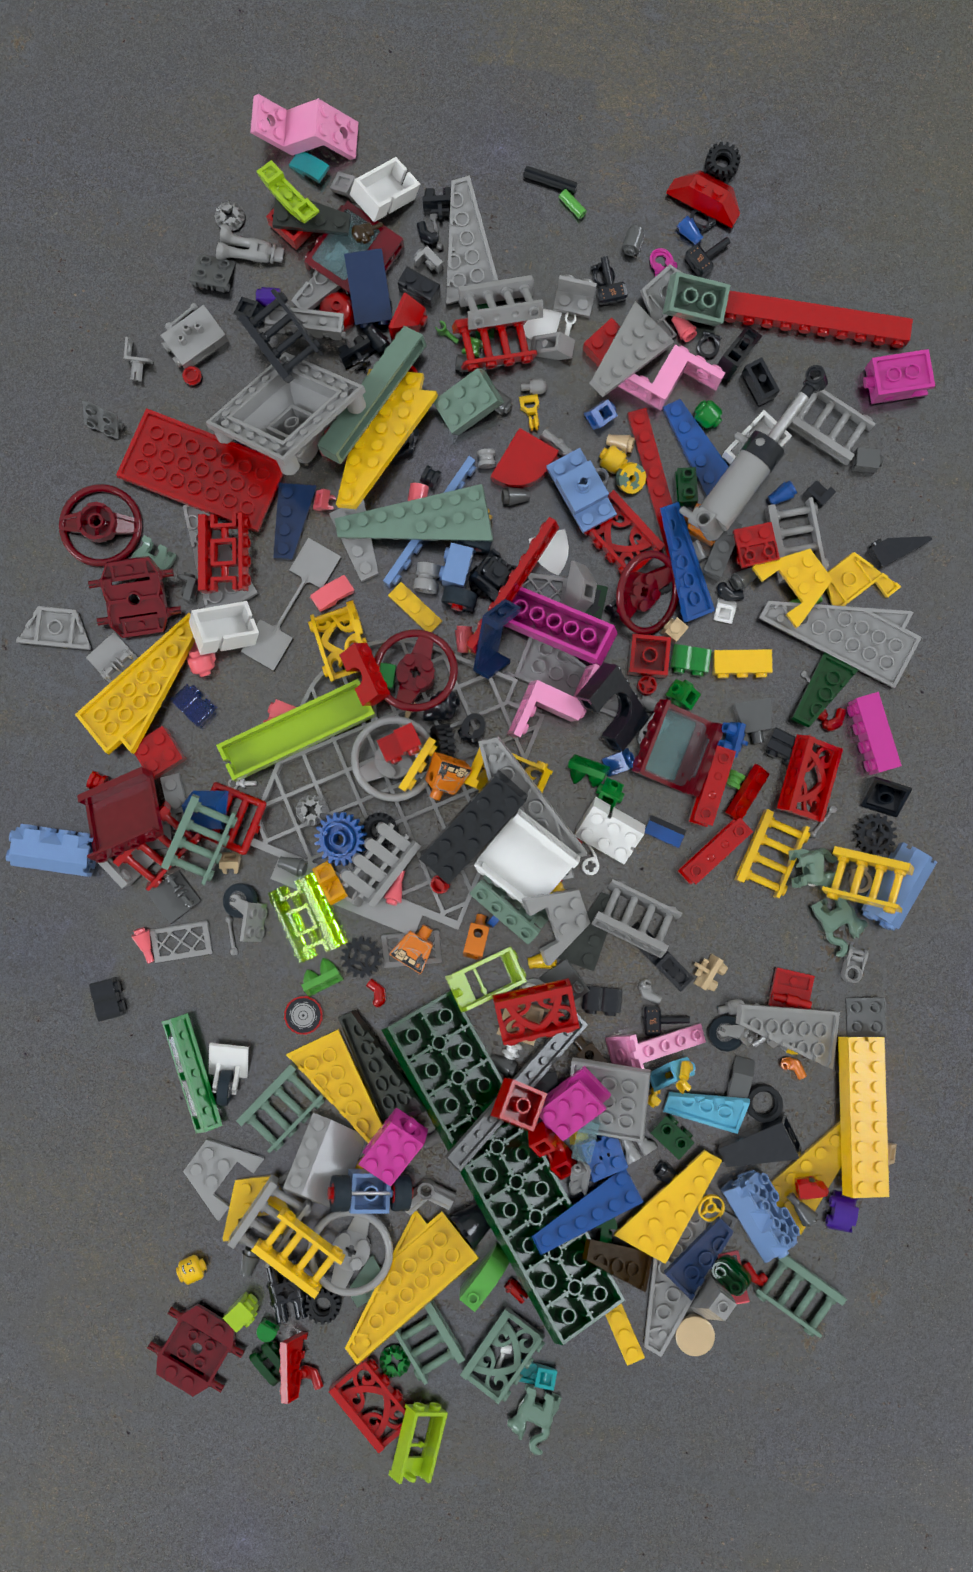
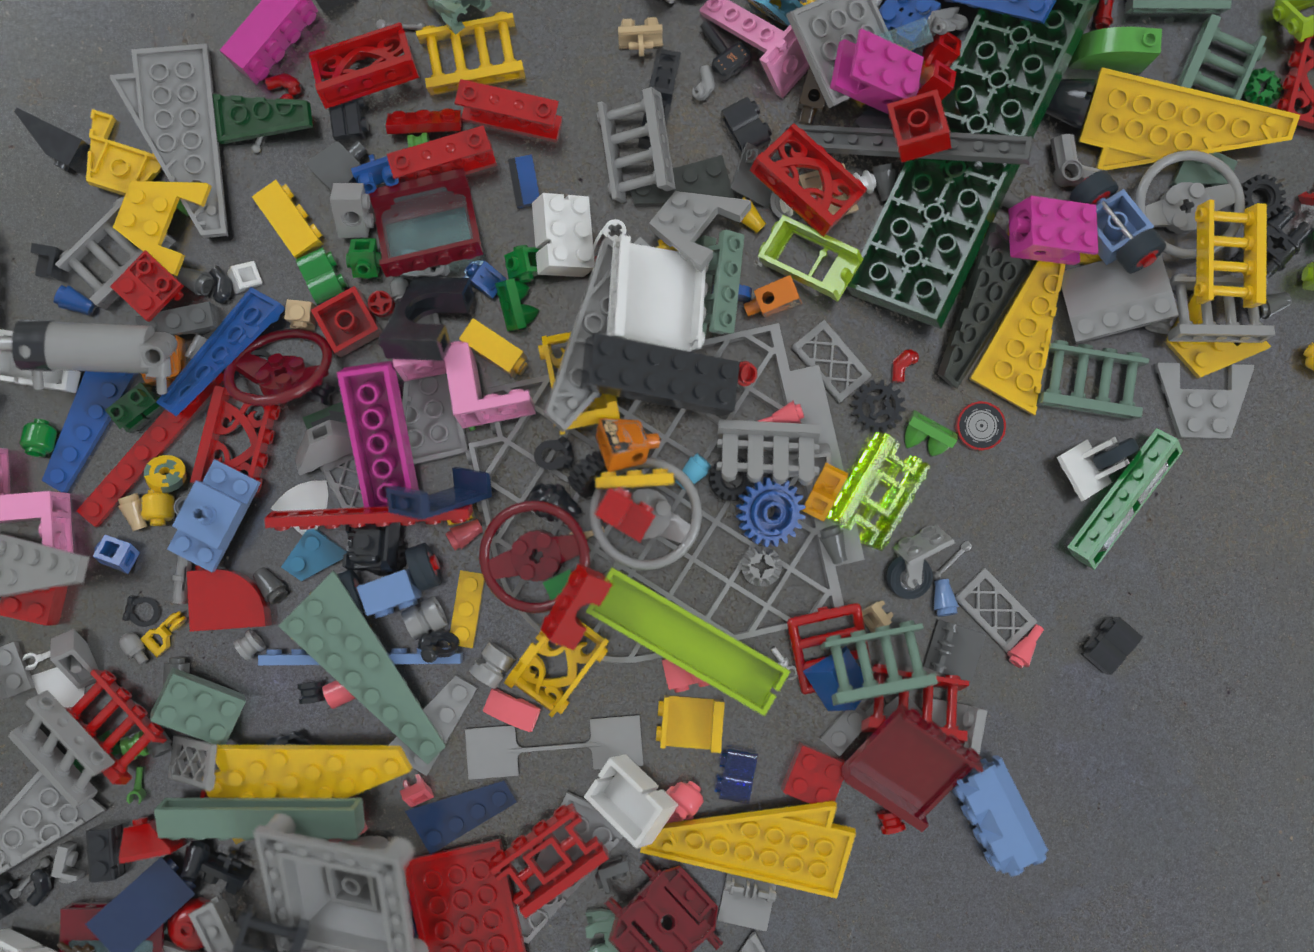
camera: 125 degrees left, 0 degrees up
orange torso [389,924,433,974] -> none
none -> black piece [122,595,160,627]
none -> light grey window [168,736,217,791]
none -> dark azure wing [281,528,347,581]
none -> light grey brick [330,183,374,238]
none -> black piece [418,631,460,663]
none -> yellow brick [459,318,528,378]
none -> light grey wheel [469,641,516,689]
none -> yellow panel [656,695,725,753]
none -> medium azure cone [675,453,712,490]
none -> medium blue cone [934,579,959,617]

